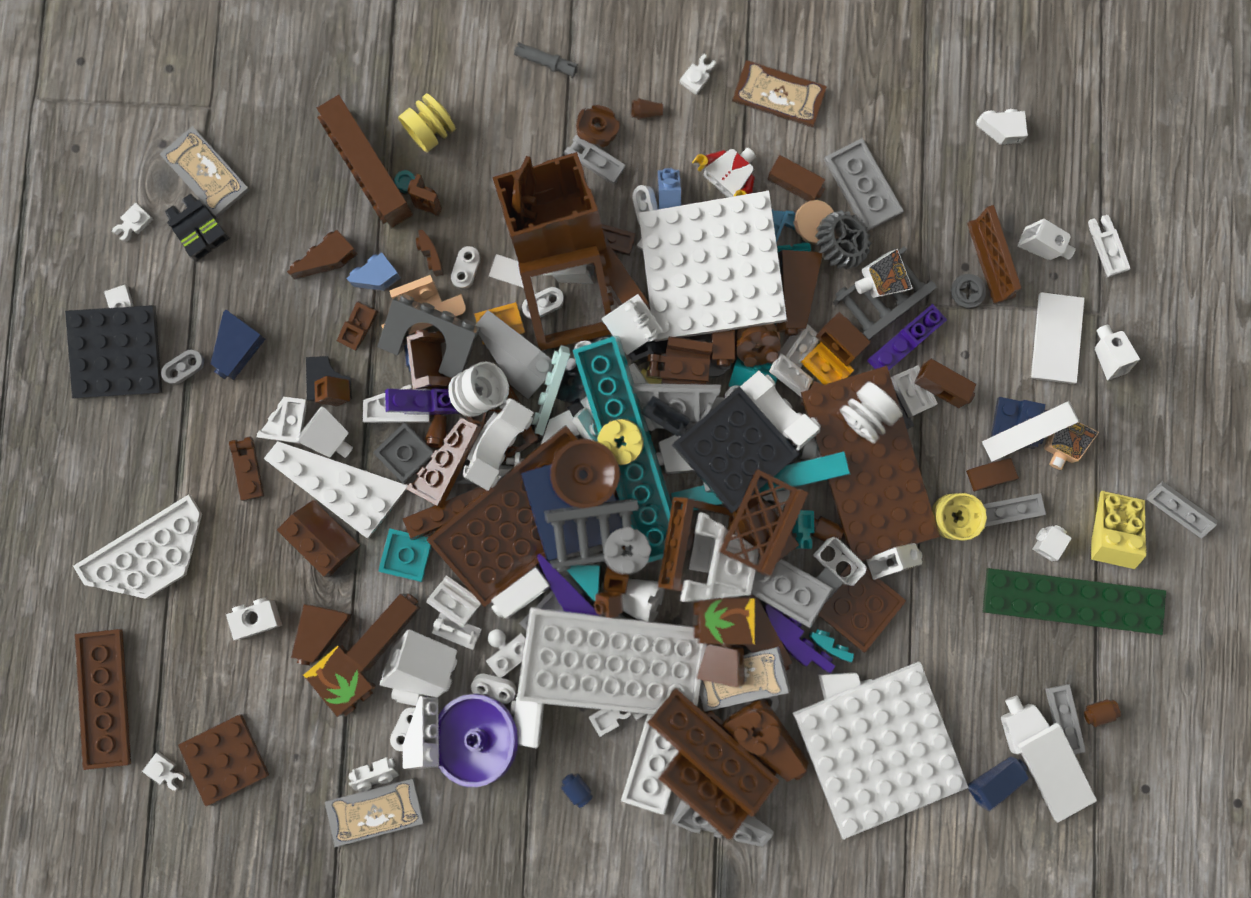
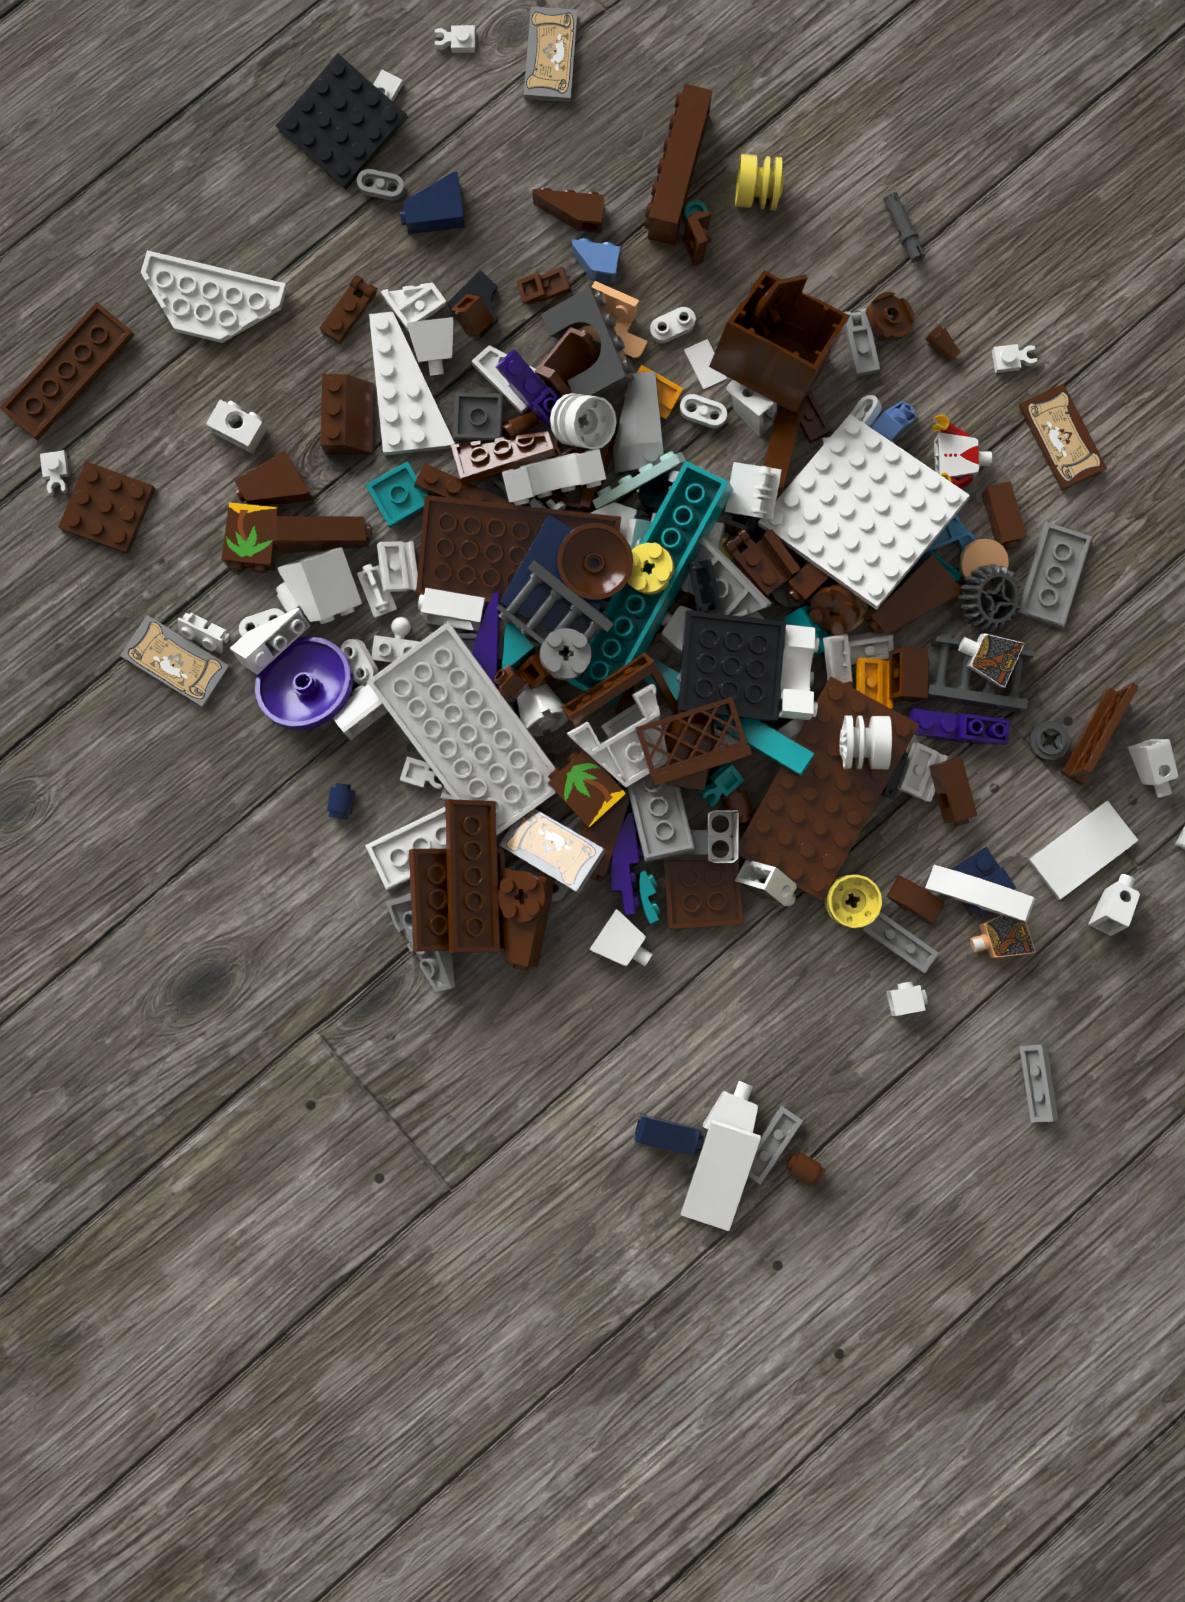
camera: 45 degrees right, 0 degrees up
black hips [165,194,230,262] -> none
reddish brown slope [416,230,444,276] -> none
reddish brown window [518,246,614,351] -> none
torso [696,644,745,688] -> none
white plate [793,662,968,839] -> none
dark green plate [982,568,1166,635] -> none
light yellow slope [1091,491,1146,569] -> none

